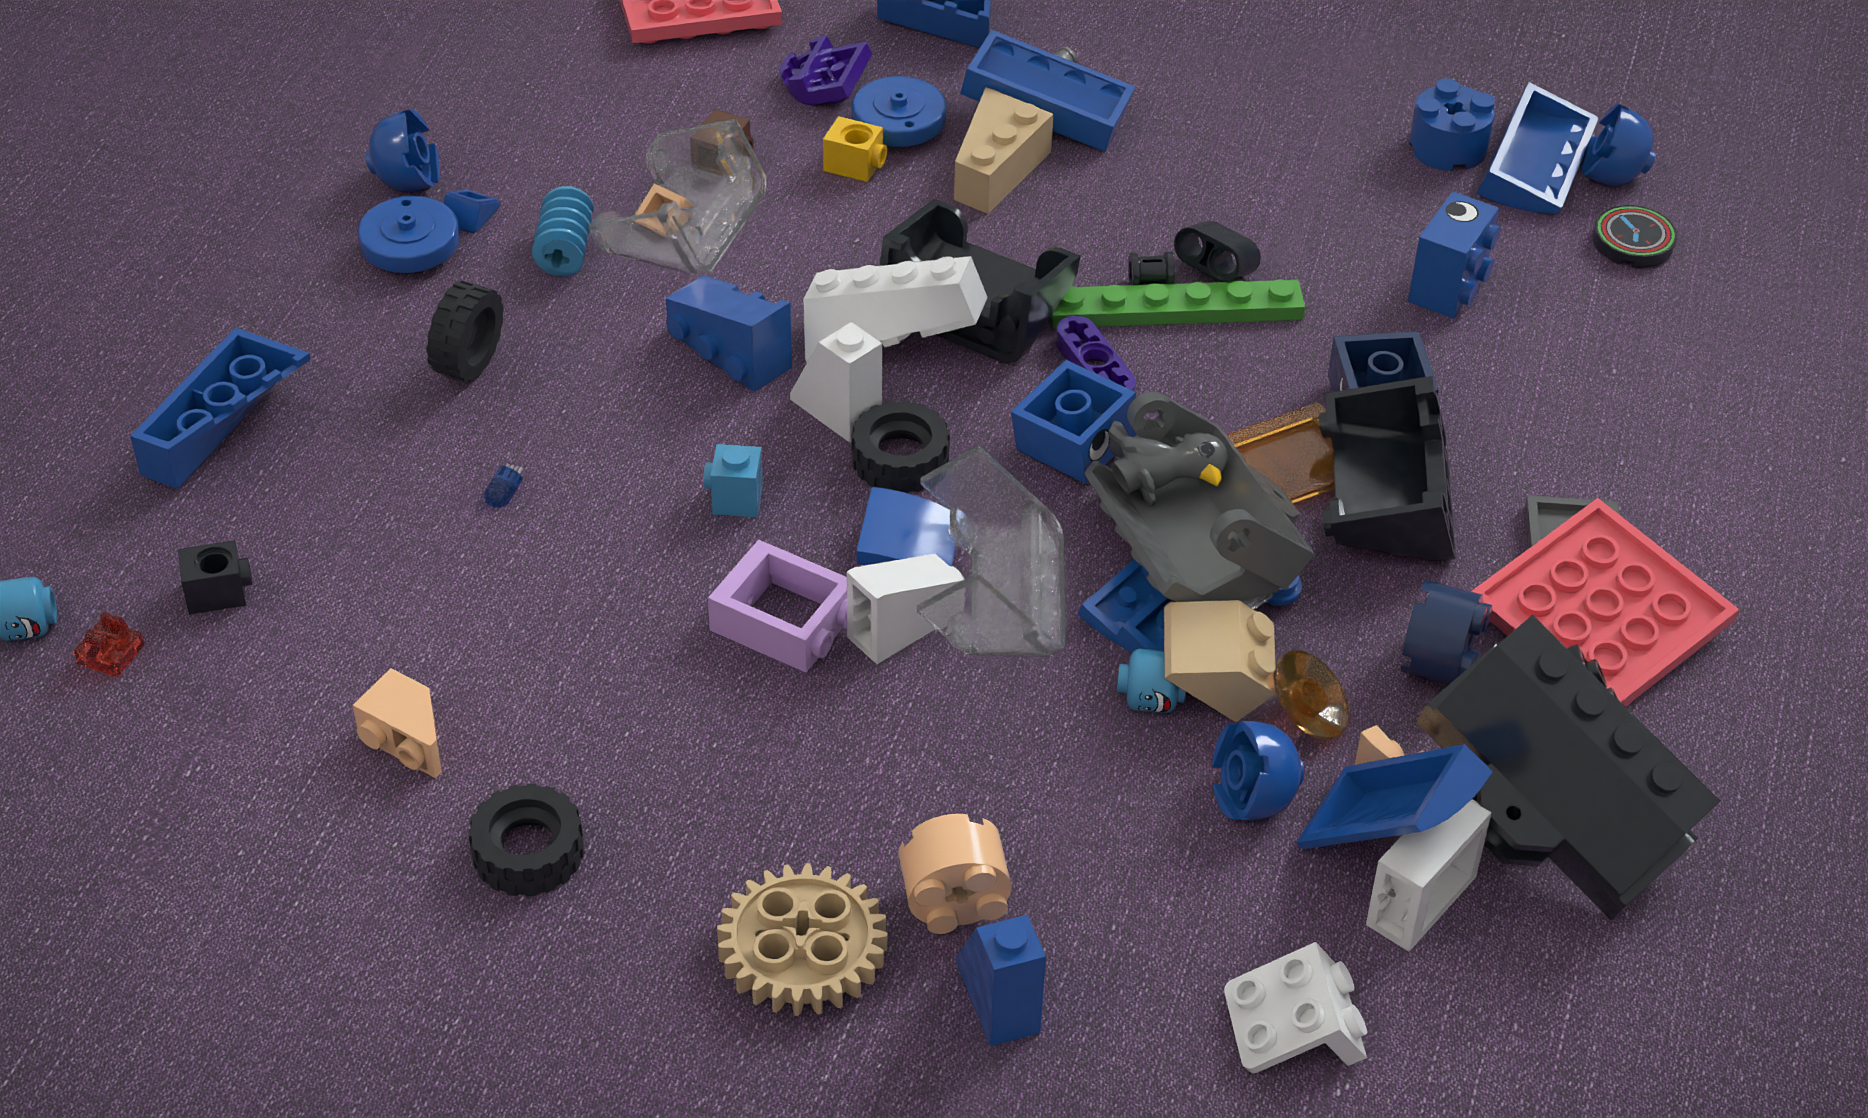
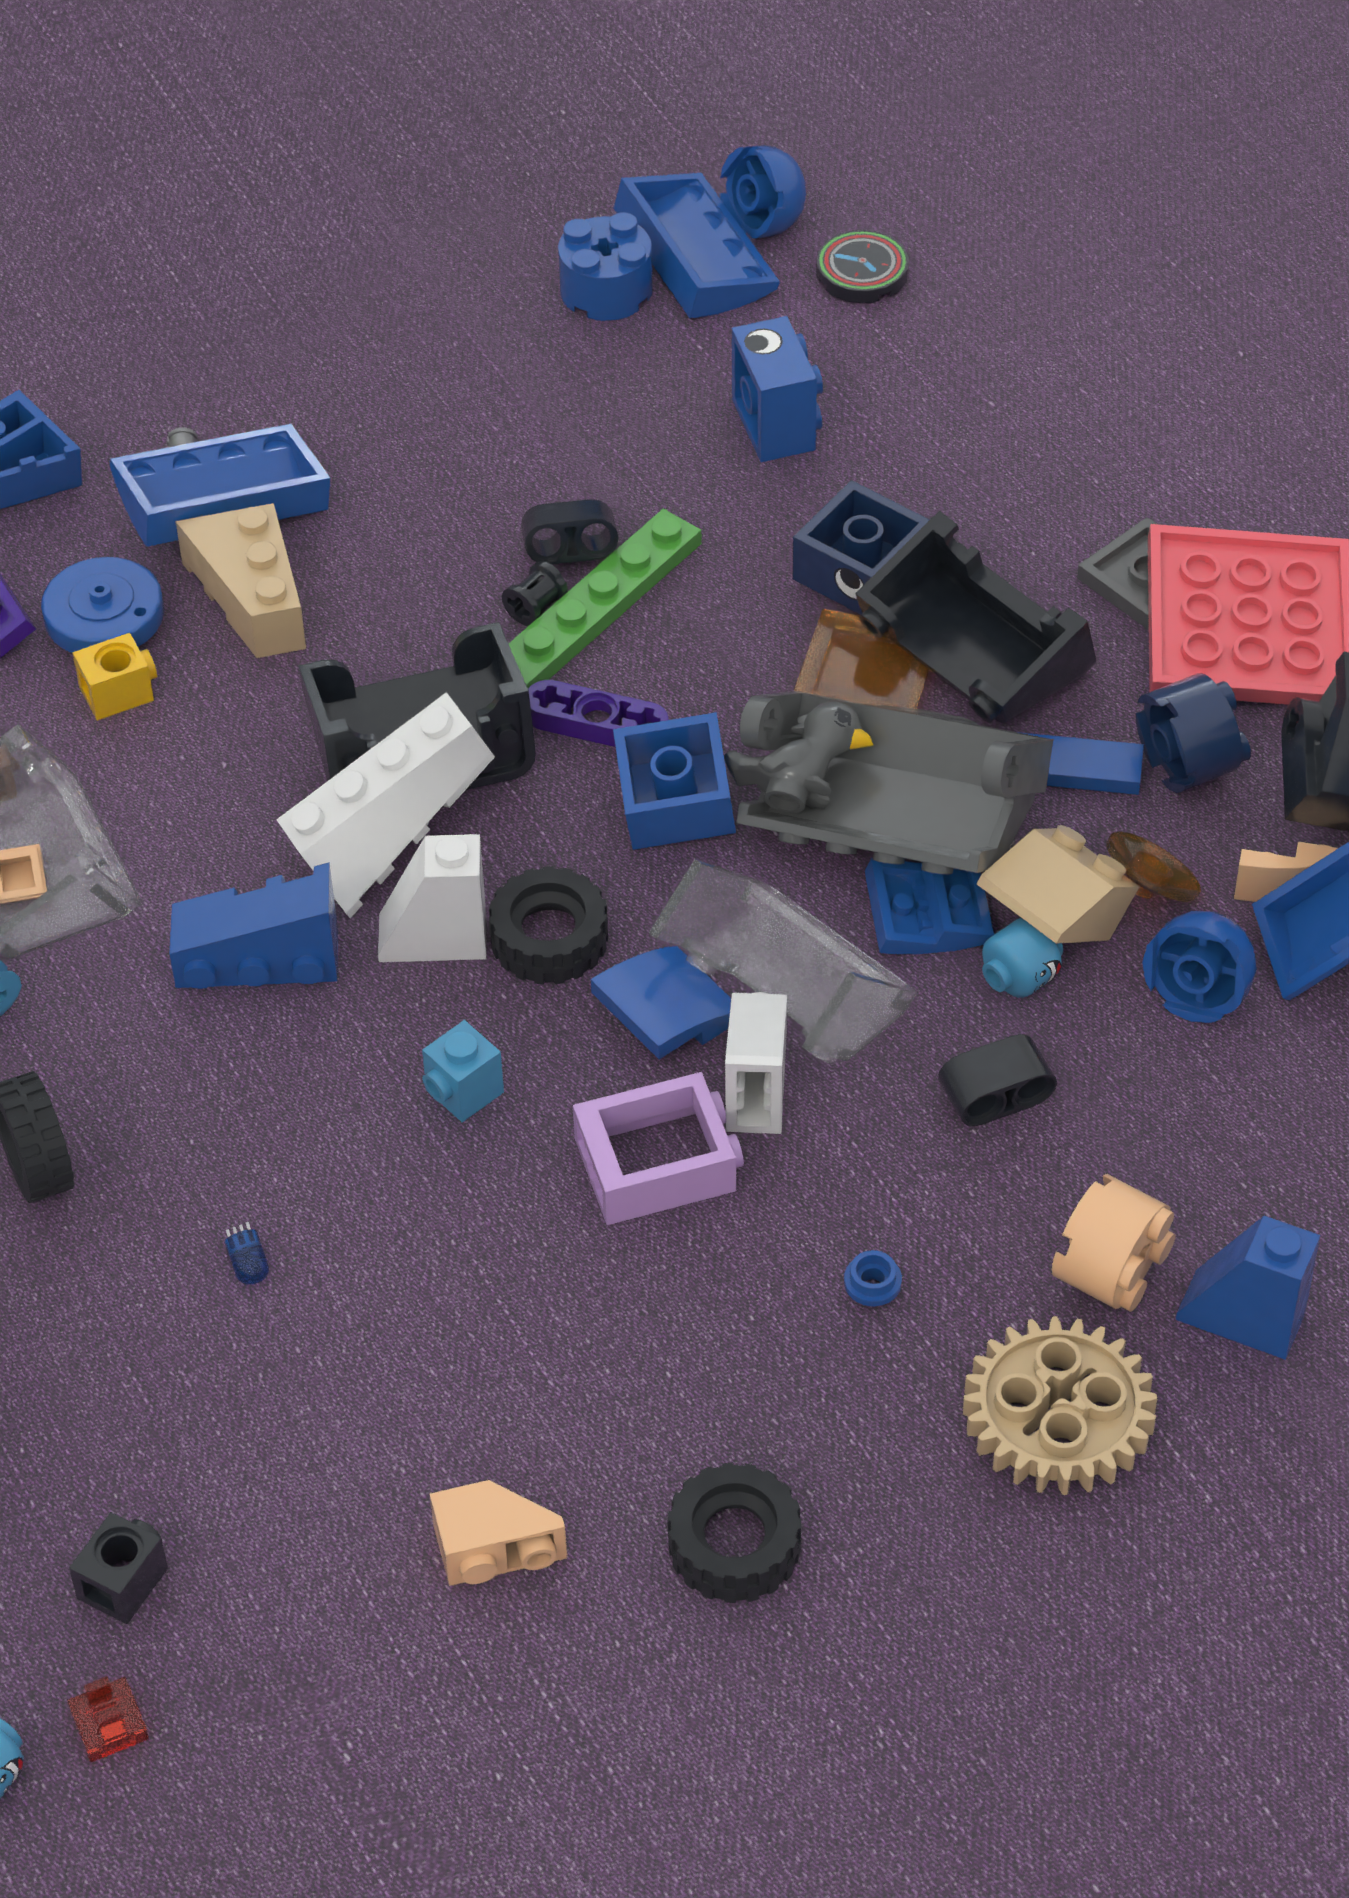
camera: 45 degrees left, 5 degrees up
none -> blue plate [844,1250,902,1306]
none -> black beam [938,1034,1057,1126]
none -> blue tile [1017,732,1144,795]

